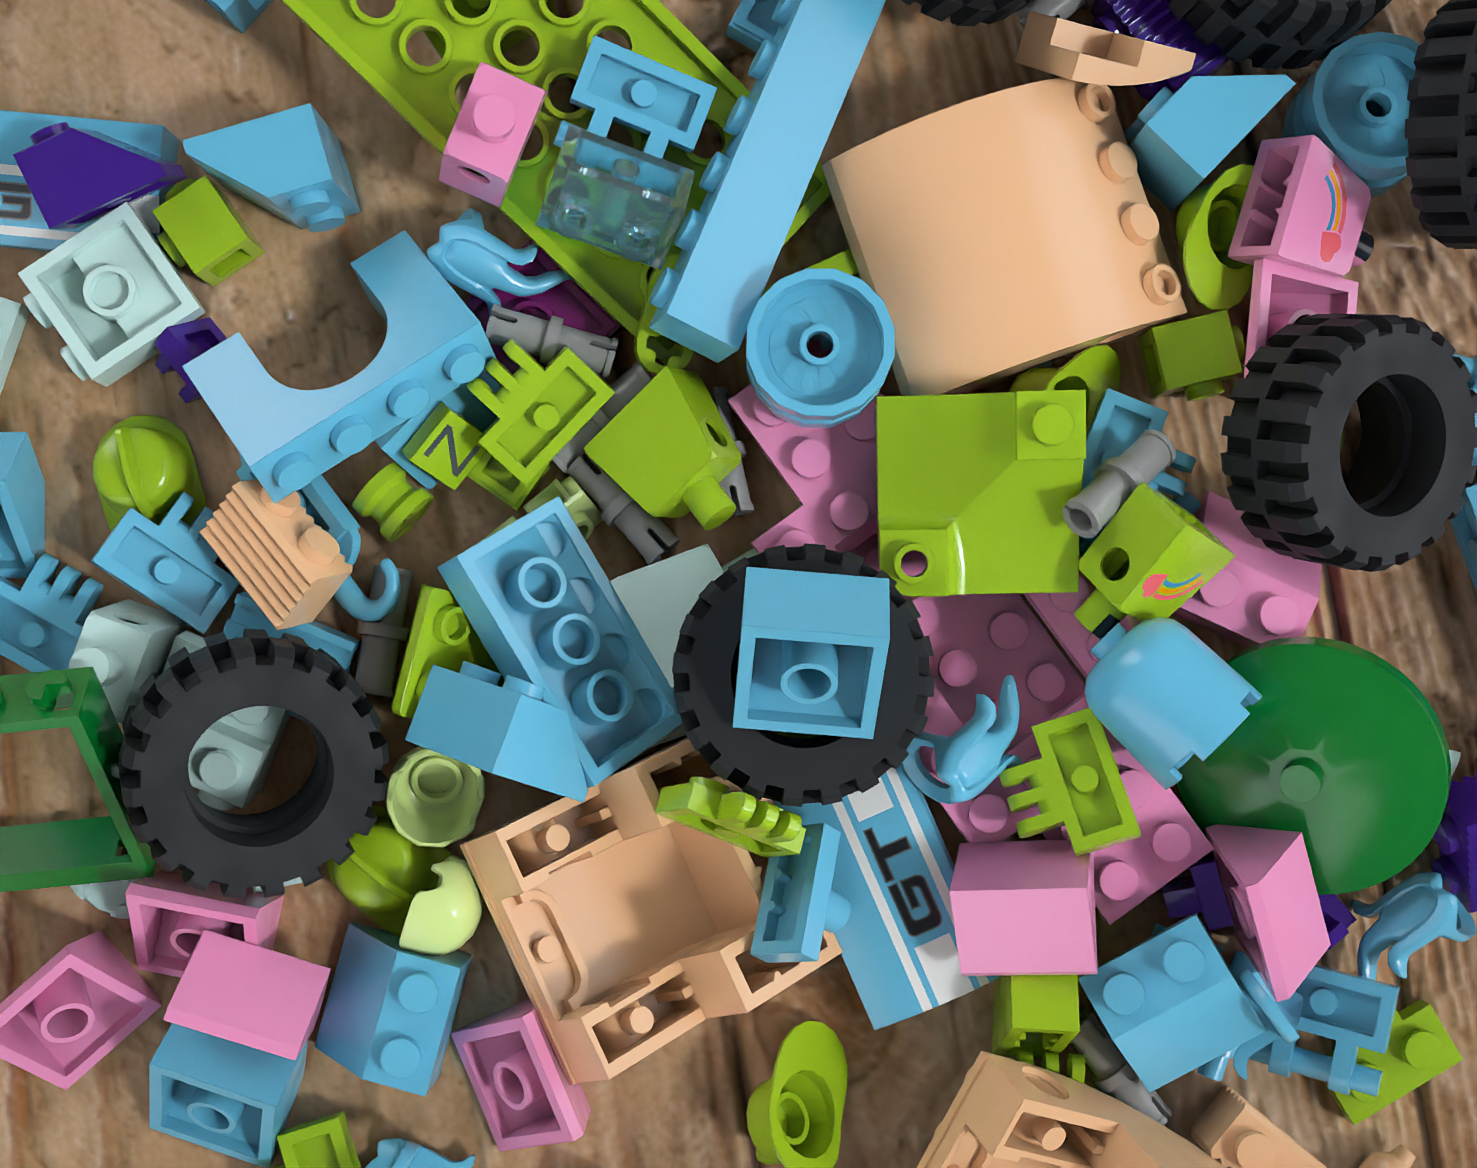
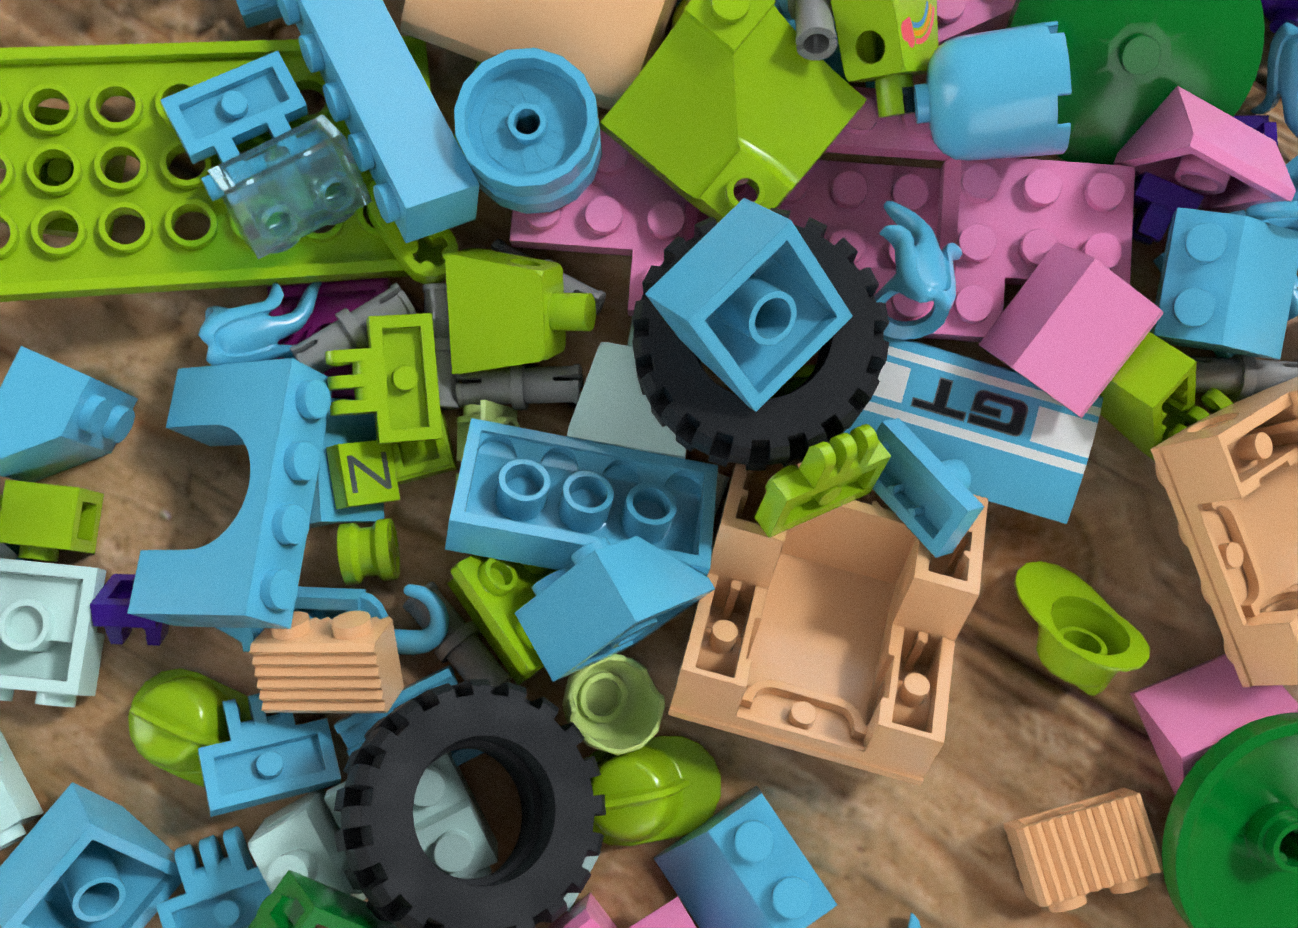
camera: 45 degrees left, 5 degrees down
yellowish green hair [399,855,483,955] -> none
bright pink torso [439,62,548,208] -> none
bright pink slope [450,998,591,1152] -> none
lime hinge [999,708,1141,857] -> none

